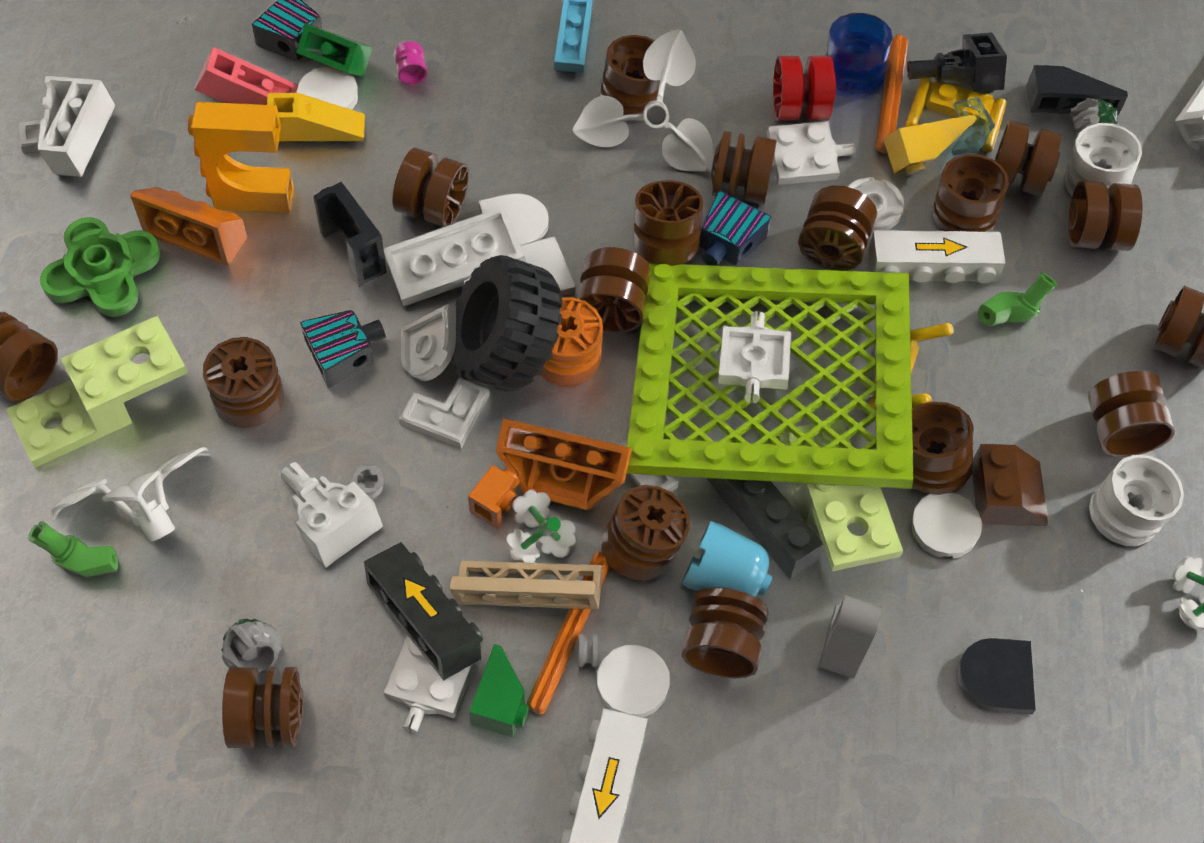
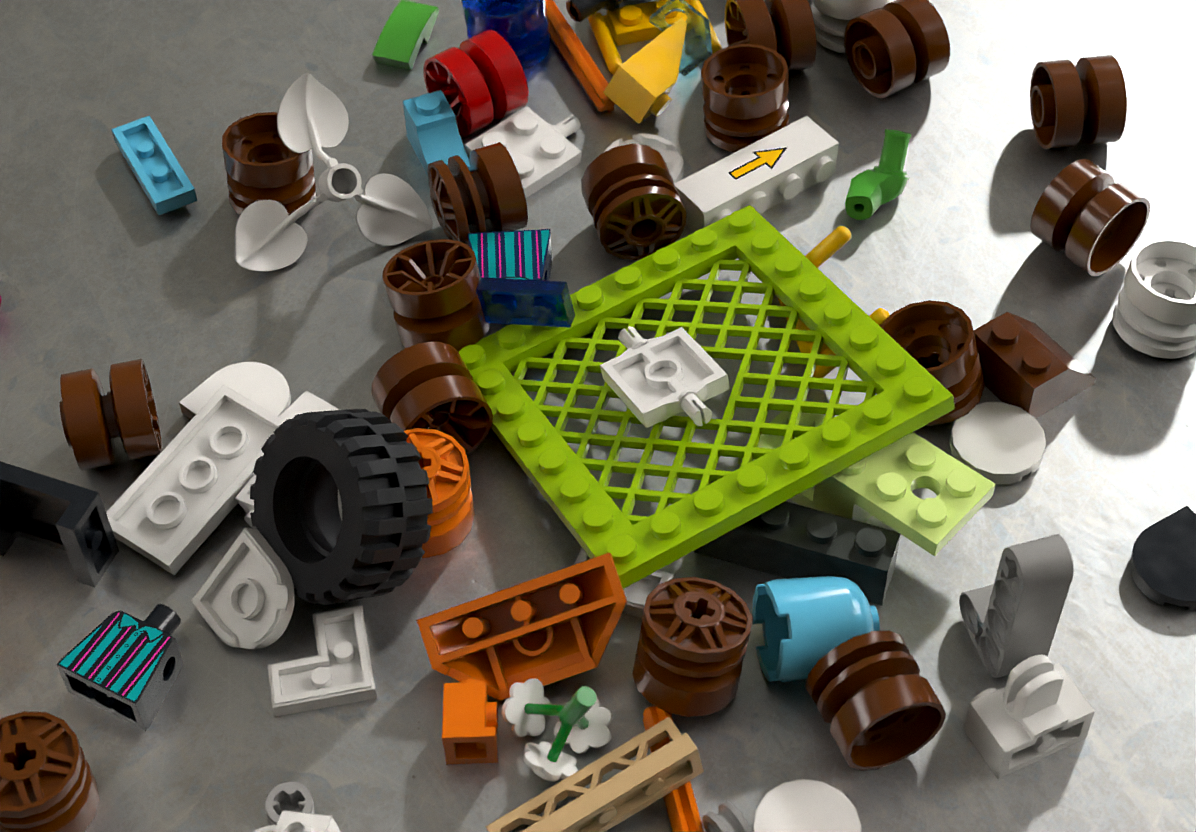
camera: 30 degrees left, 10 degrees down
none -> bright green slope [372,0,439,70]
none -> medium azure arch [403,90,470,176]
none -> clear blue plate [476,277,575,328]
none -> white brick [964,654,1095,779]

